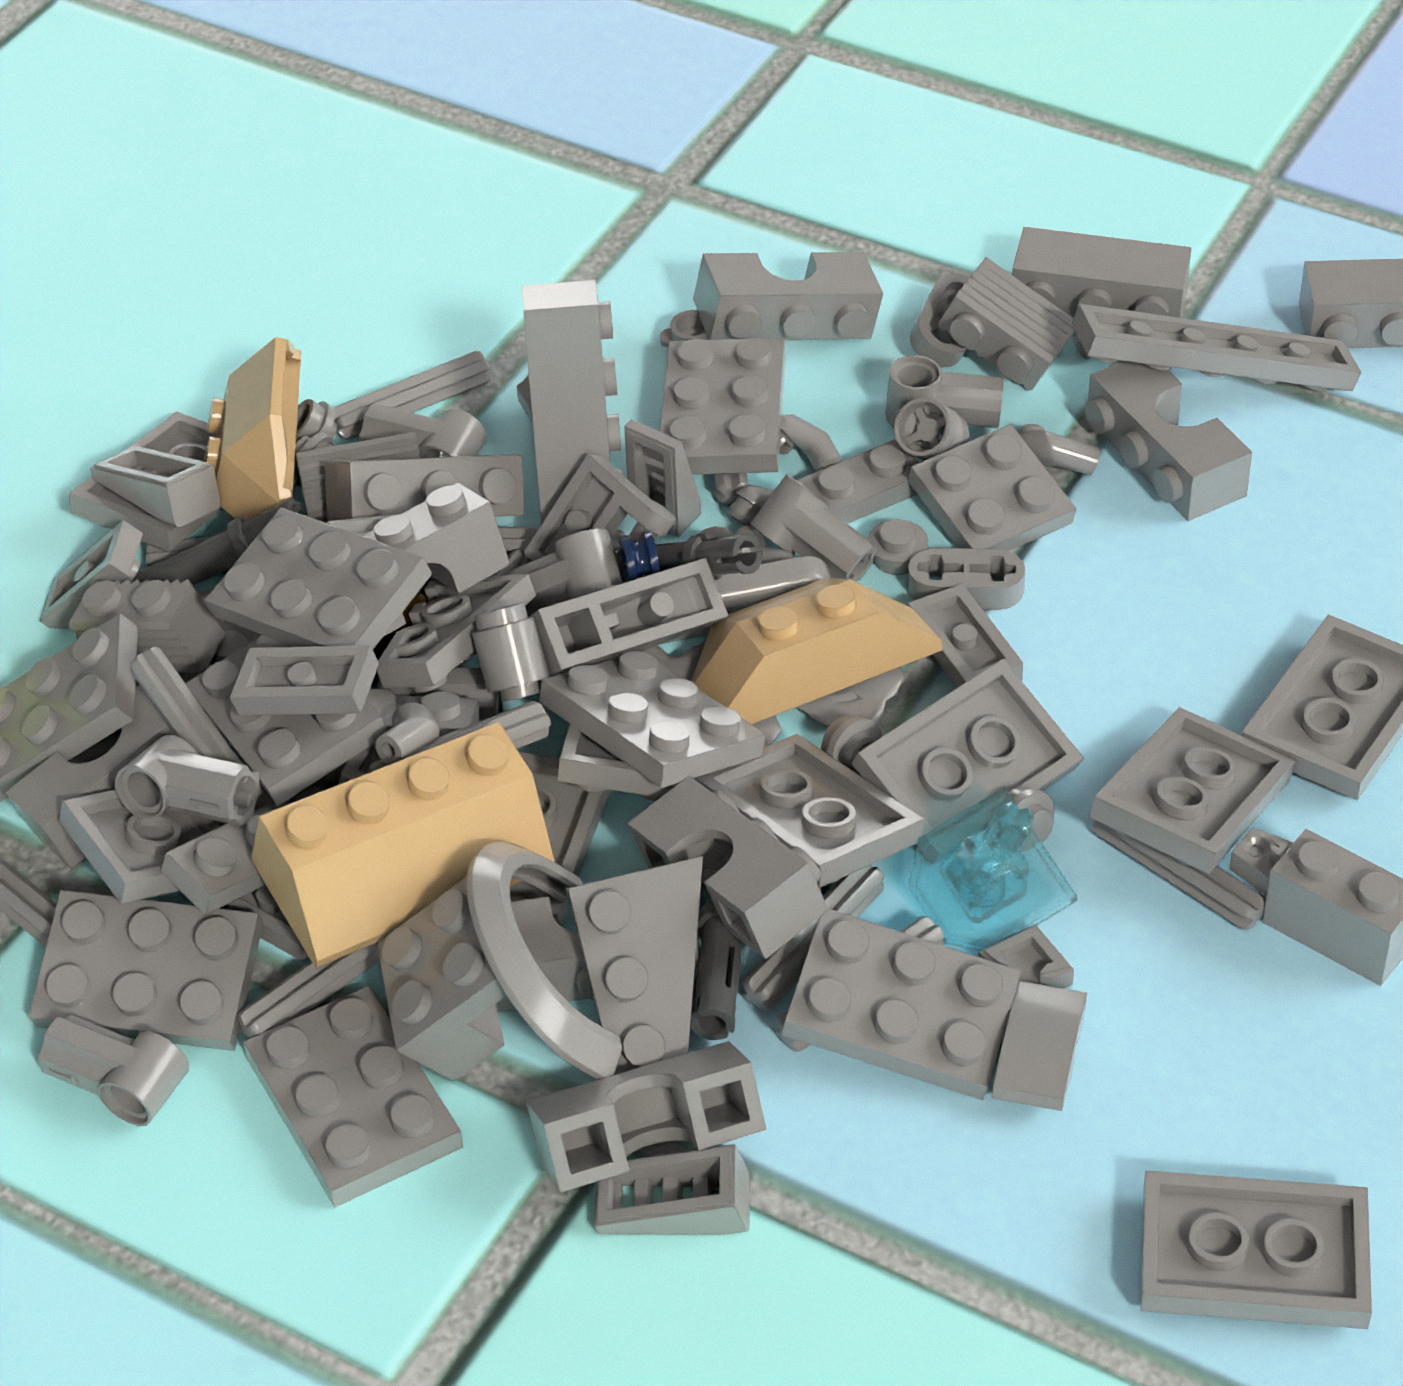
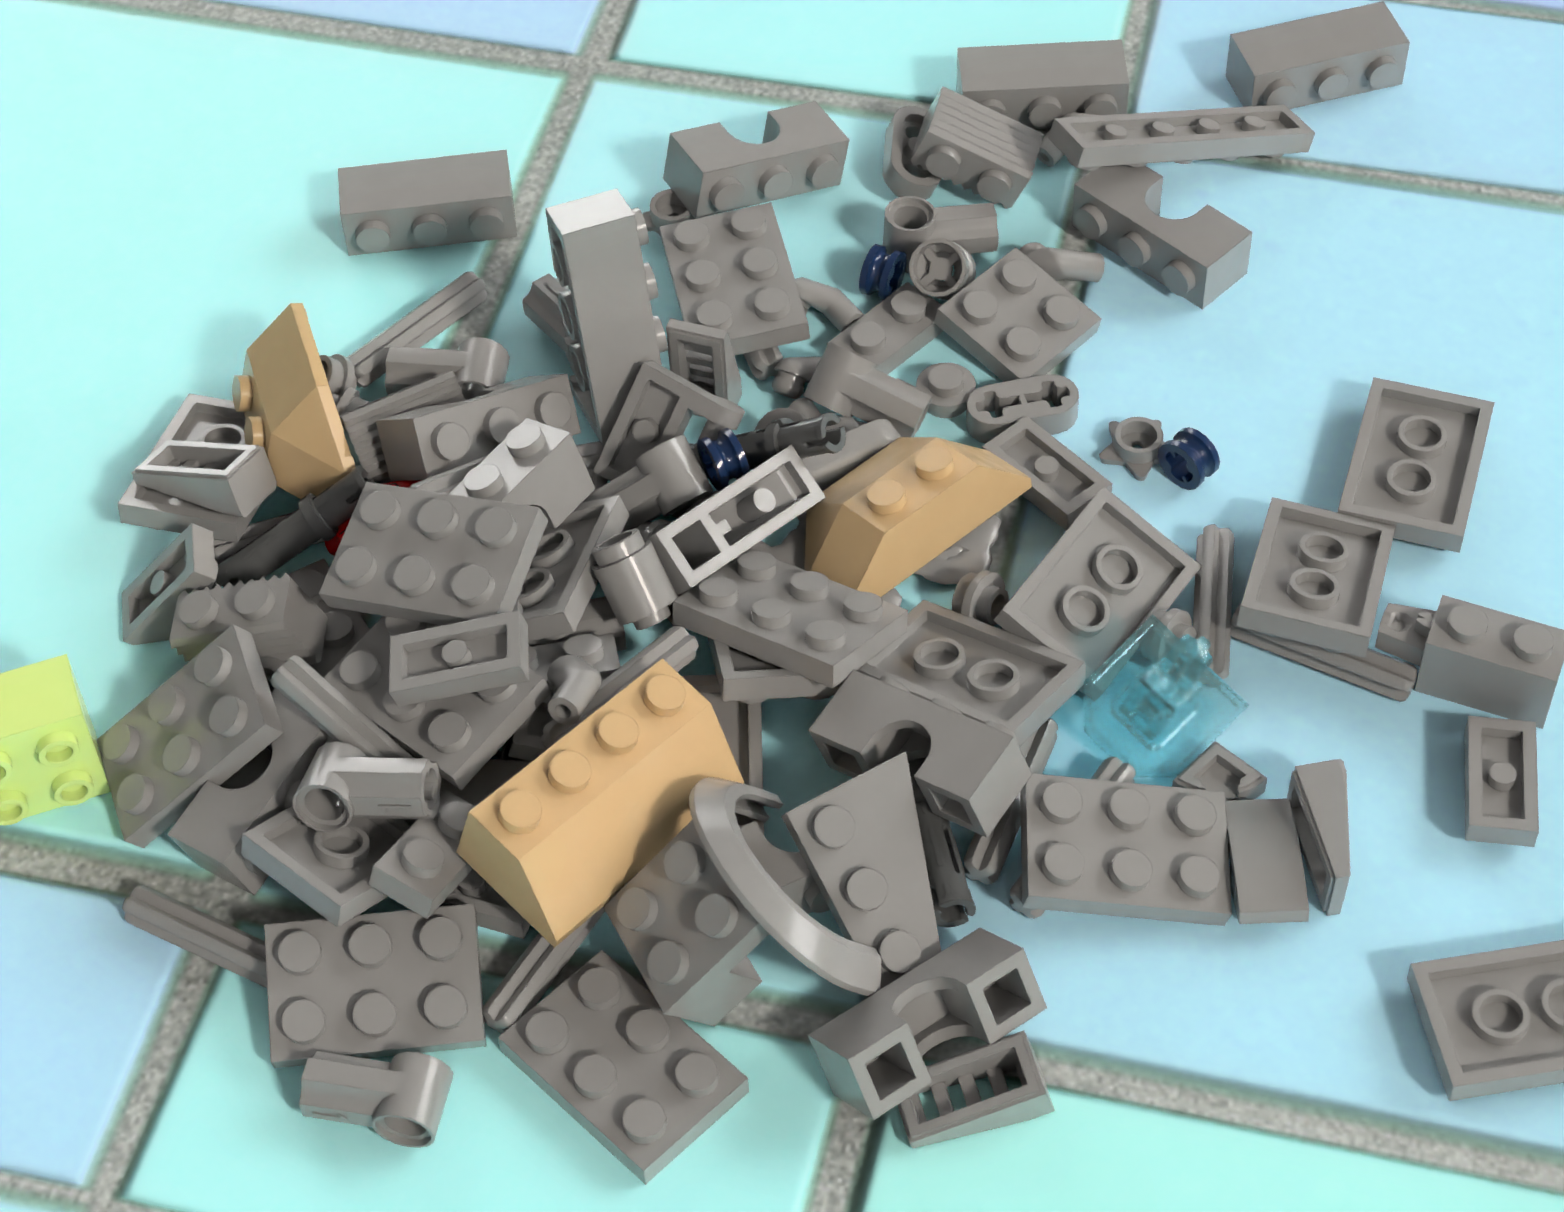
camera: 15 degrees left, 5 degrees up
none -> light grey brick [338,149,517,256]
none -> dark blue bush [859,244,907,300]
none -> light grey plate [1099,417,1165,481]
none -> dark blue bush [1158,427,1220,490]
none -> light grey axle [1190,524,1235,688]
none -> light grey slope [1287,759,1351,916]
none -> light grey plate [1464,715,1539,847]

